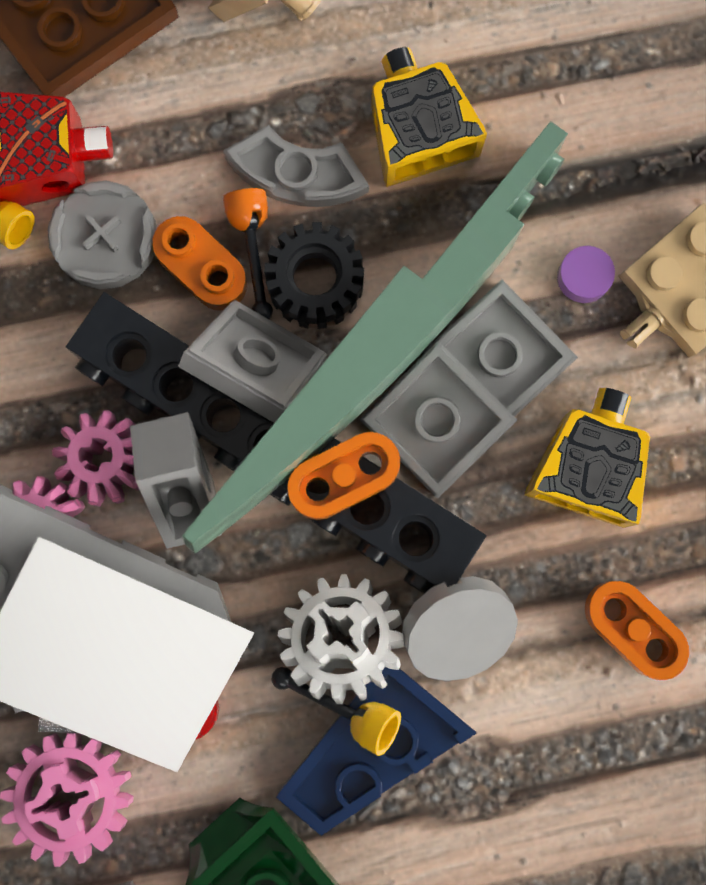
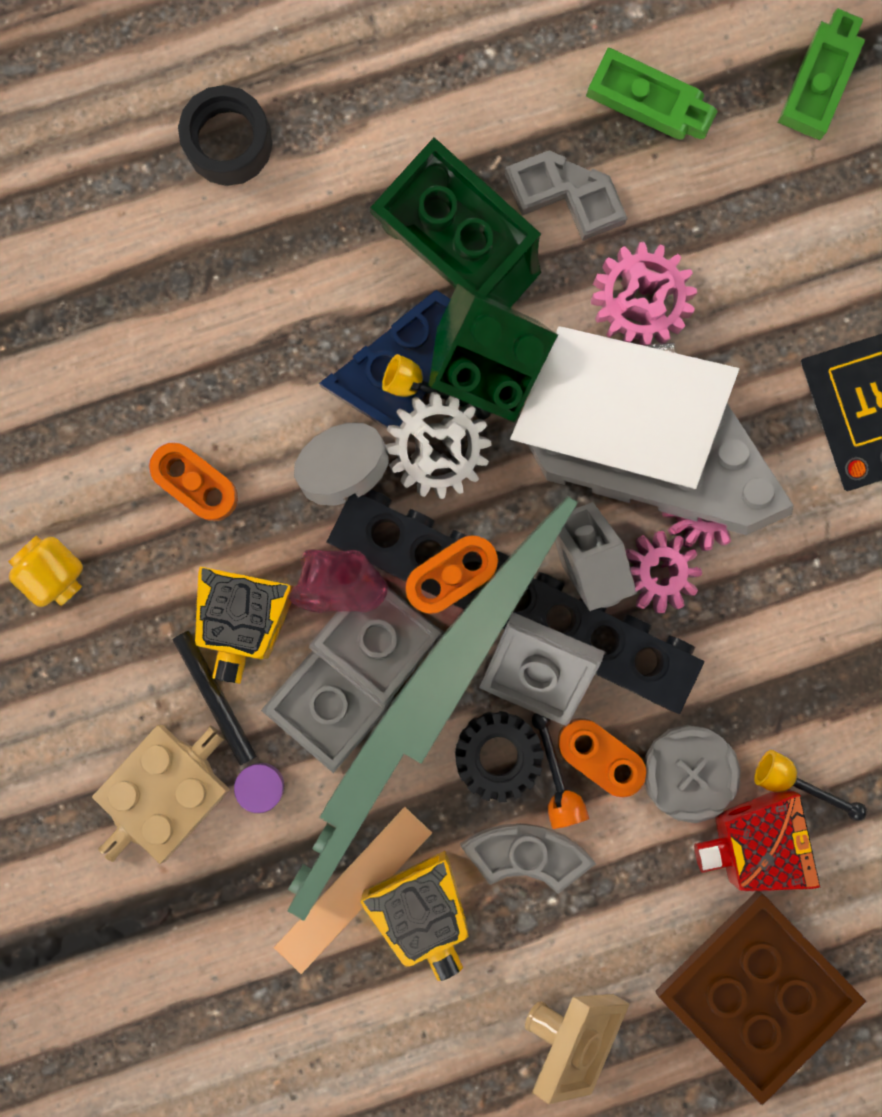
camera: 175 degrees right, 5 degrees up
none -> black piece [172,631,257,766]
none -> light nougat sticker [274,807,432,974]
none -> clear pink piece [288,549,388,613]
none -> dark green slope [429,284,558,422]

